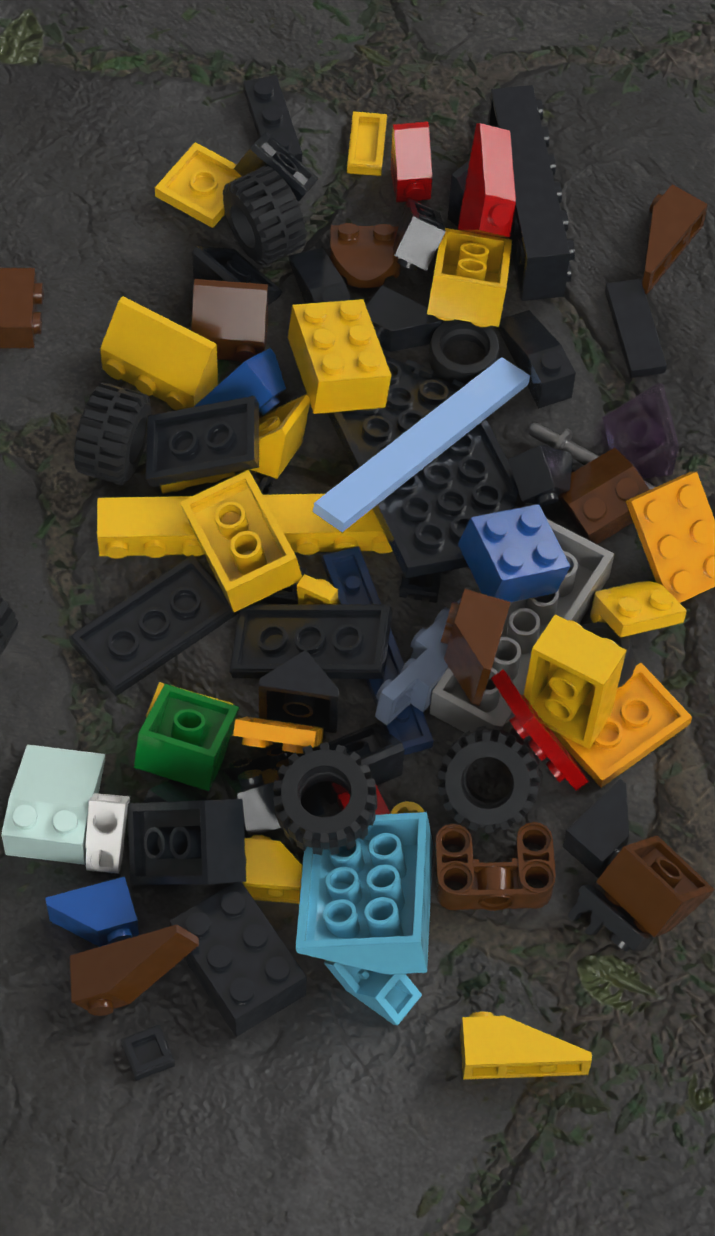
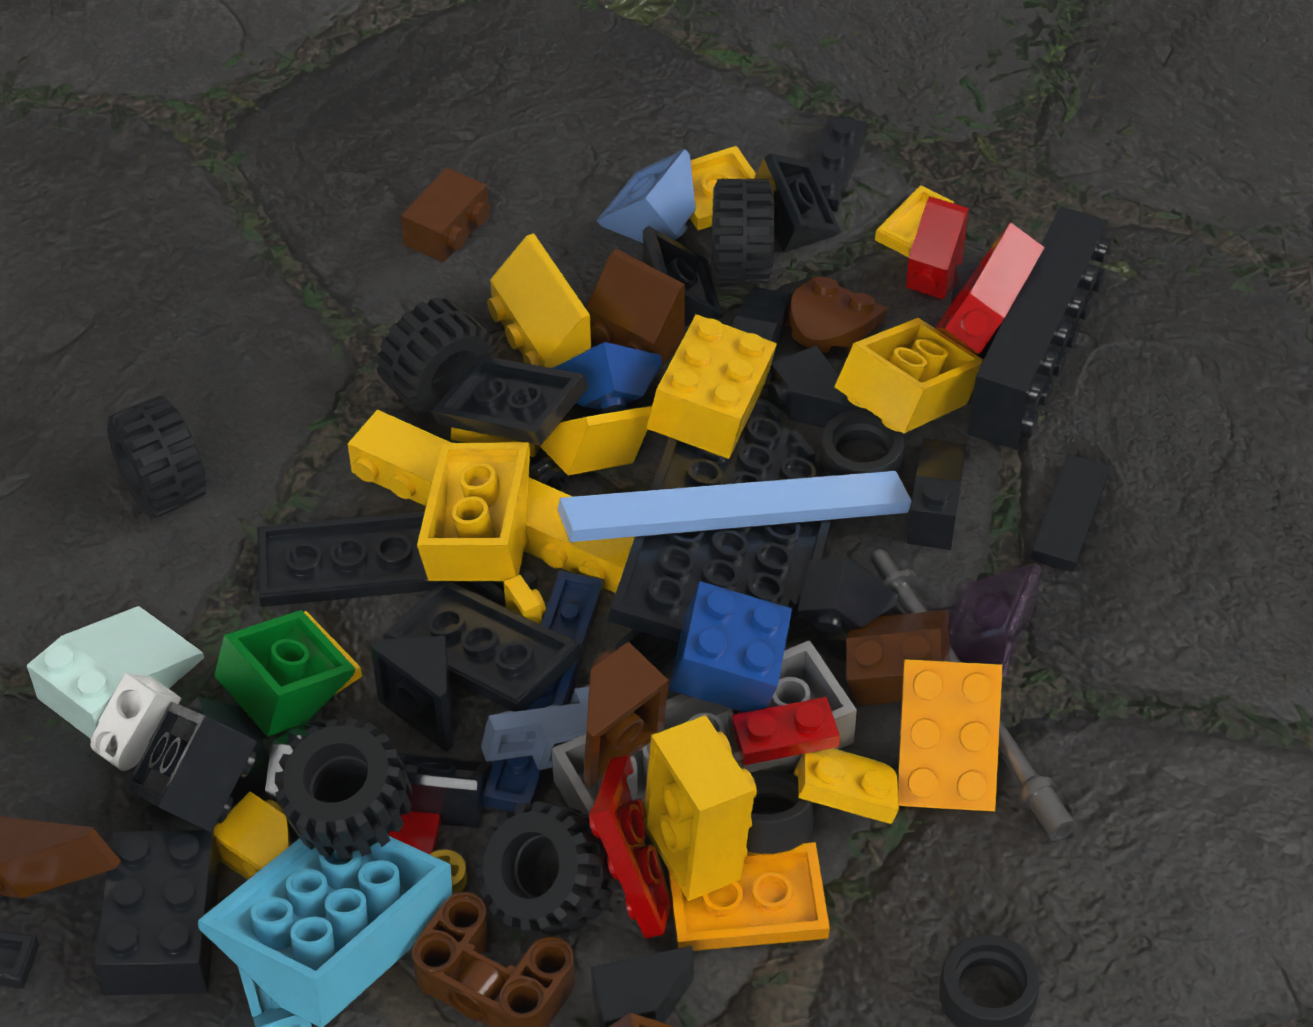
camera: 35 degrees right, 10 degrees down
blue slope [45,877,139,947] -> none
light orange plate [233,716,324,754] -> none
slope [393,198,446,271] -> none
reddish brown slope [642,184,708,295] -> none
none -> medium blue slope [596,149,695,243]
none -> red plate [731,697,840,766]

